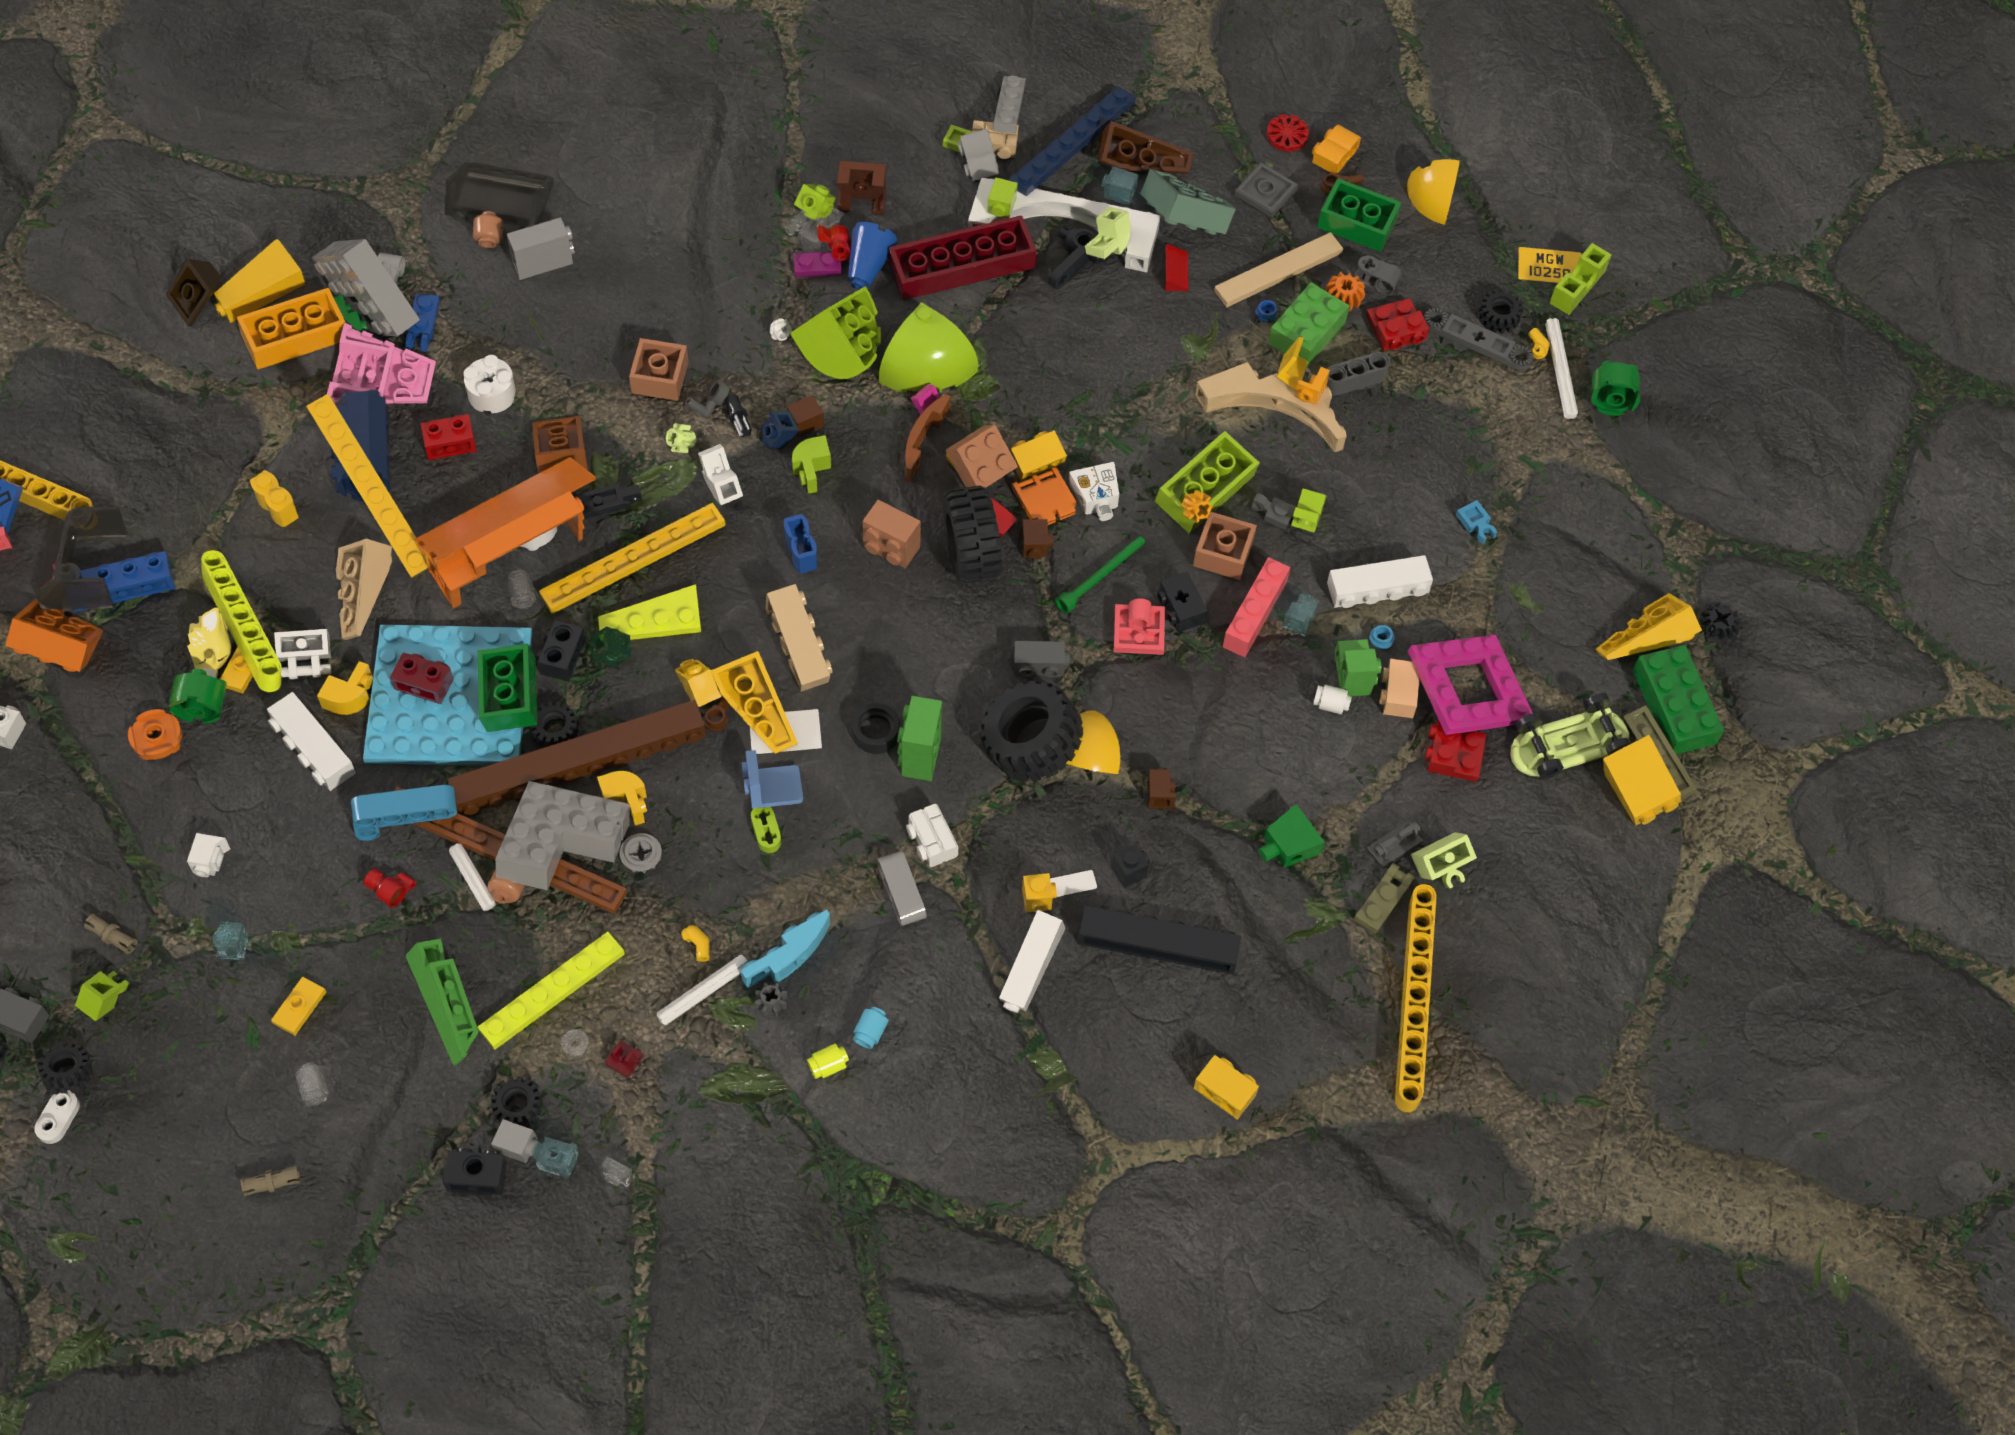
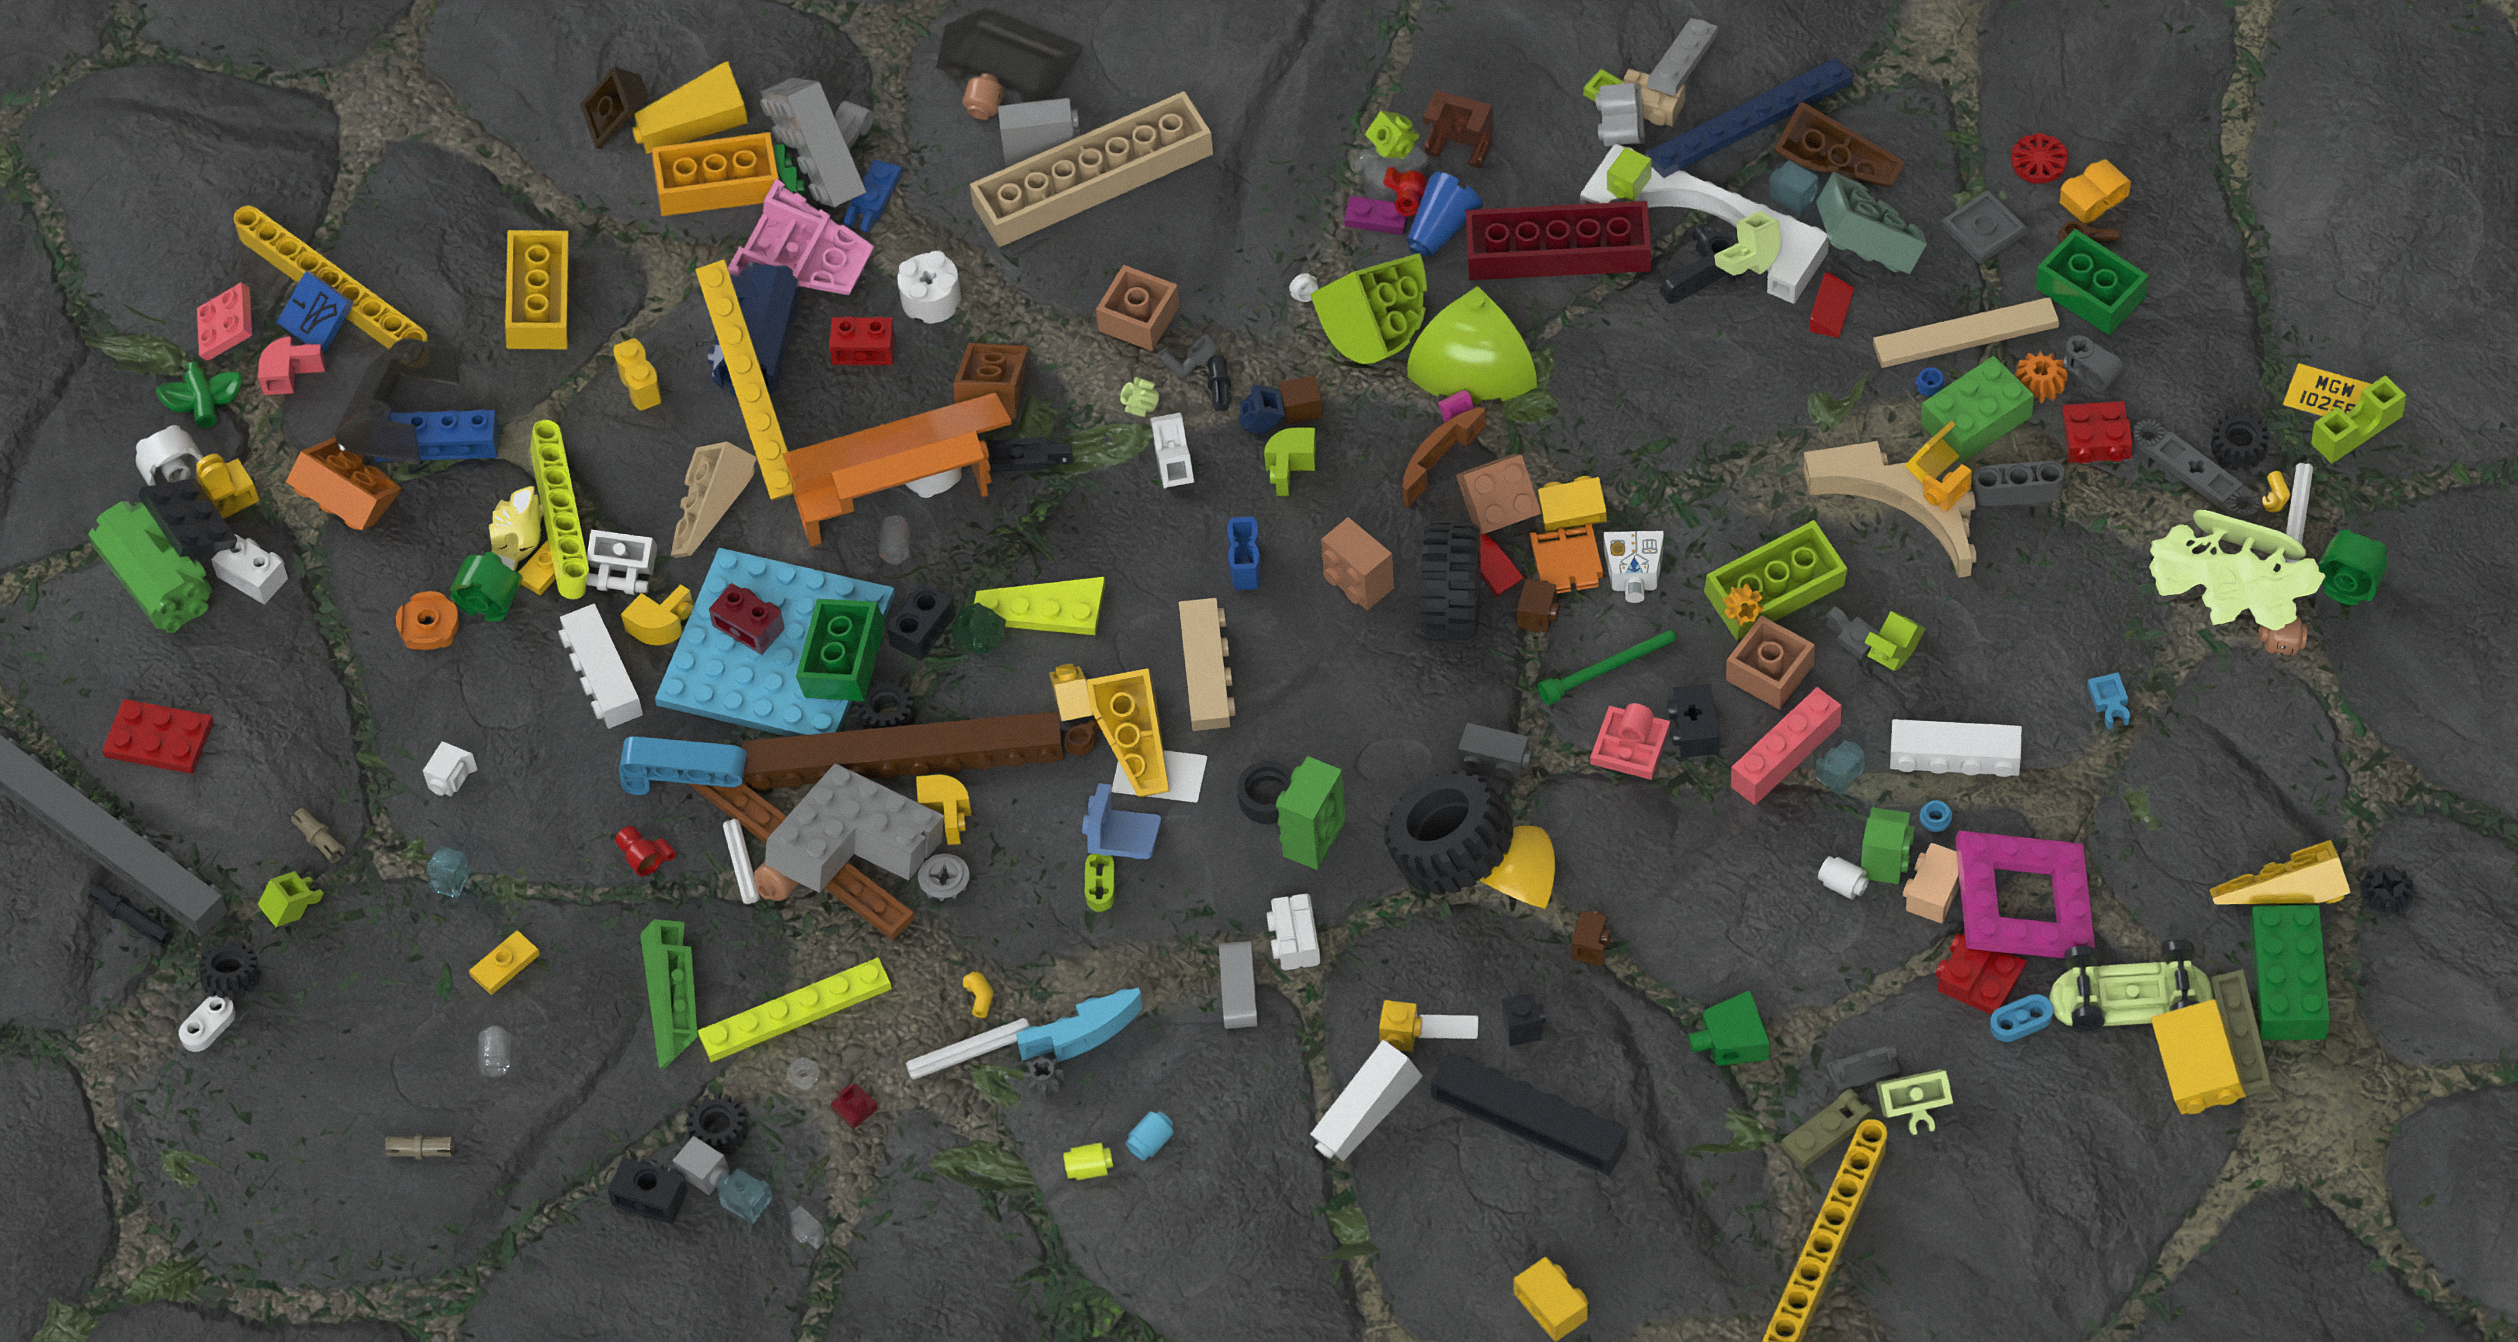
camera: 25 degrees right, 5 degrees down
yellow plate [539,503,726,614] -> none
yellow brick [1407,159,1460,225] -> none
none -> yellow brick [505,230,569,349]
none -> tan brick [970,91,1213,247]
none -> dark azure plate [1990,995,2053,1042]
none -> yellowish green plant [2149,510,2325,630]
none -> nougat head [2258,616,2307,656]

